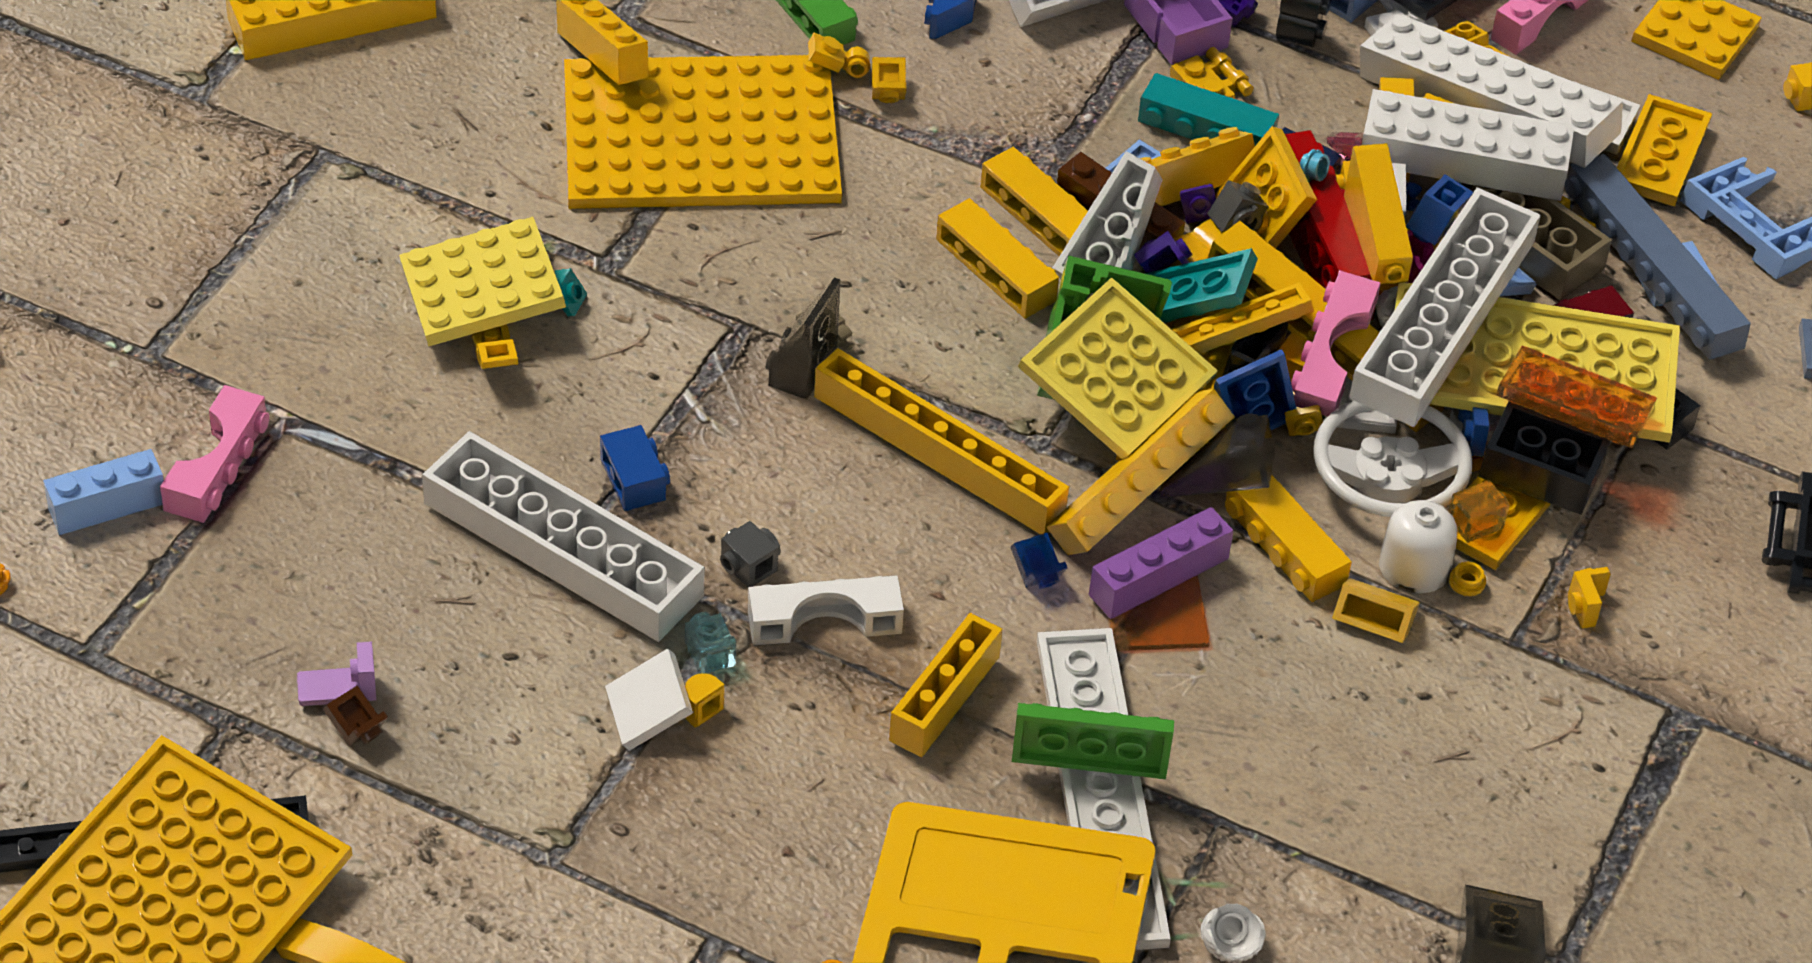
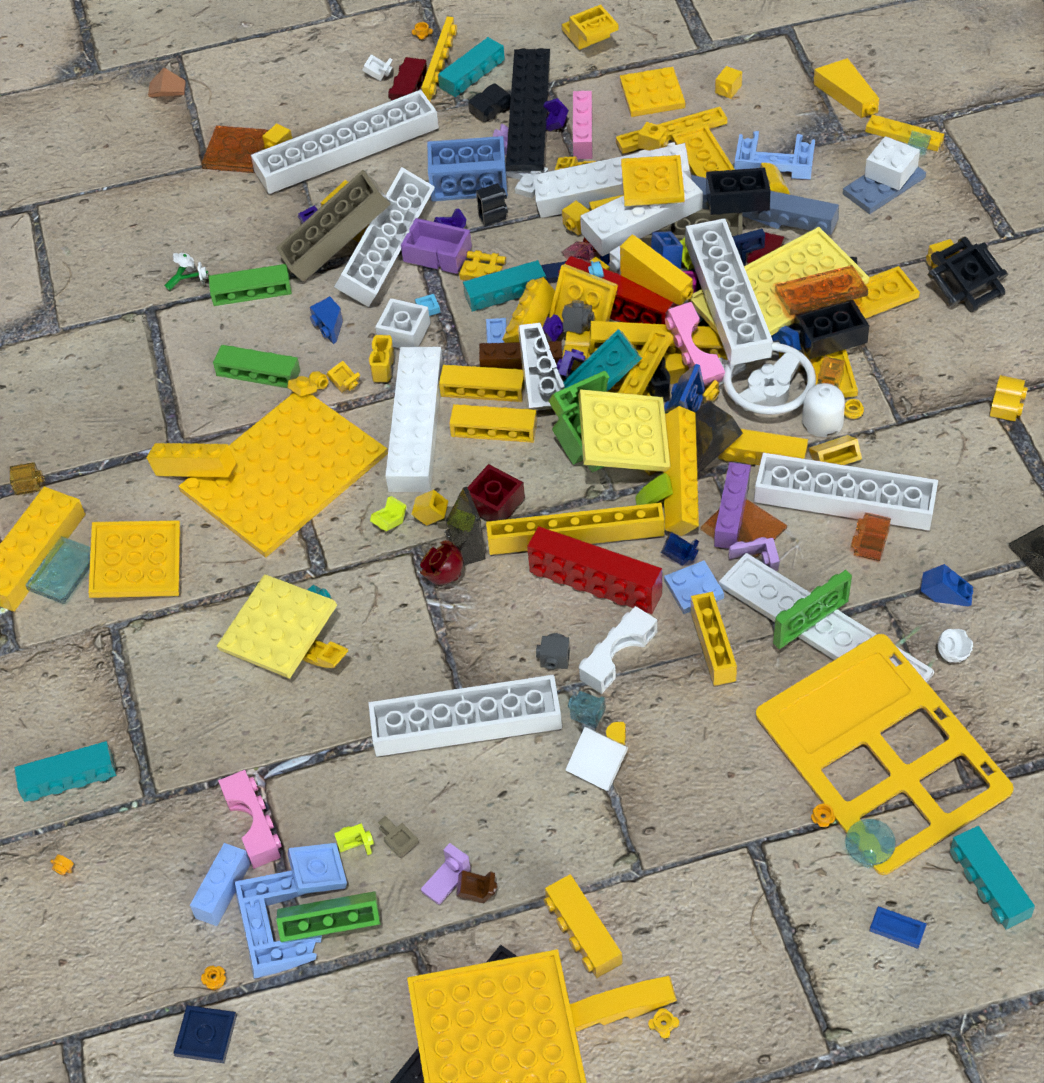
camera: 35 degrees left, 5 degrees up
blue brick [600,425,670,511] -> none
yellow bracket [1568,567,1611,629] -> none
none -> teal brick [14,741,117,802]
none -> clear light blue plate [25,536,91,604]
none -> yellow plate [88,520,180,598]
none -> light blue wedge [235,871,322,979]
none -> bright green brick [276,891,380,942]
none -> light blue plate [288,843,347,894]
none -> neon yellow bracket [334,823,374,855]
none -> yellow brick [369,335,395,382]
none -> neon yellow bracket [370,496,406,531]
none -> white brick [375,298,430,348]
none -> dark tan plate [378,816,419,858]
none -> white brick [386,347,443,492]
none -> yellow brick [411,489,449,526]
none -> medium azure plate [415,294,440,316]
none -> dark red cylinder [420,540,464,585]
none -> dark red brick [463,464,525,521]
none -> red brick [527,526,662,615]
none -> yellow brick [544,874,623,979]
none -> yellow plate [616,106,727,154]
none -> yellow plate [621,155,685,206]
none -> lime slope [635,473,673,505]
none -> yellow brick [638,122,669,151]
none -> light blue plate [664,561,724,614]
none -> black brick [706,167,771,215]
none -> lavender bracket [728,537,780,571]
none -> dark blue plate [732,228,765,266]
none -> white brick [754,453,938,531]
none -> yellow brick [760,163,790,195]
none -> yellow plate [834,266,920,319]
none -> clear orange brick [851,512,891,561]
none -> blue slope [921,564,973,607]
none -> yellow brick [990,375,1028,421]

